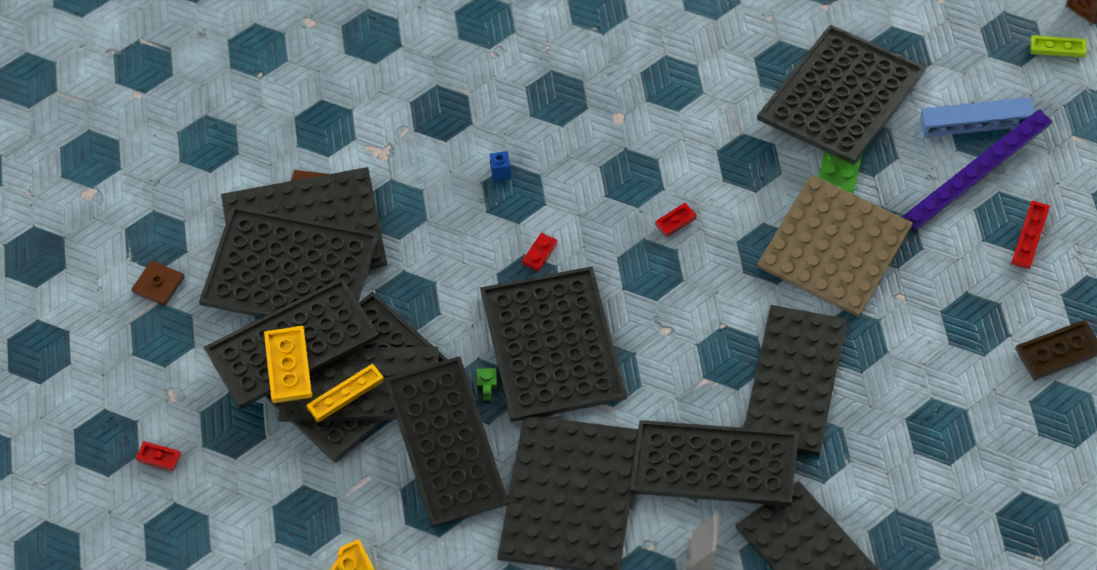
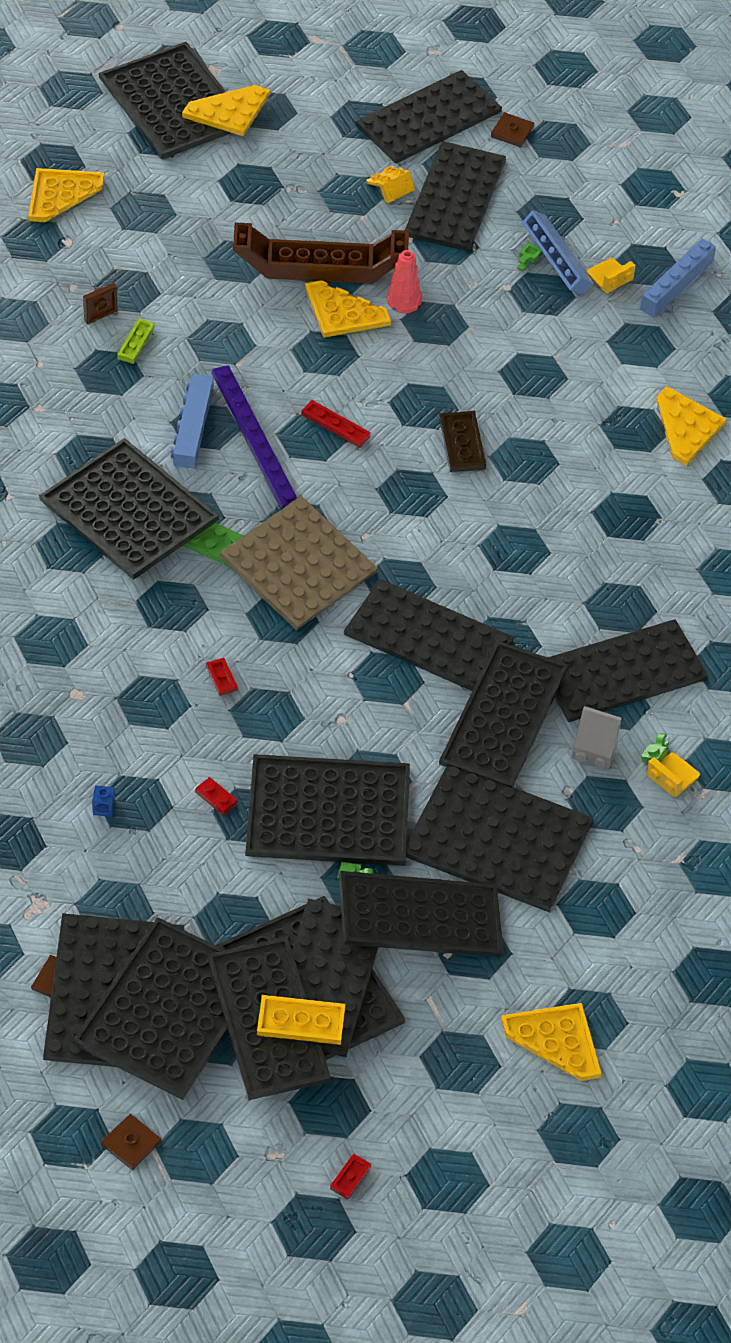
camera: 80 degrees left, 5 degrees down
yellow plate [307,364,384,422] -> none

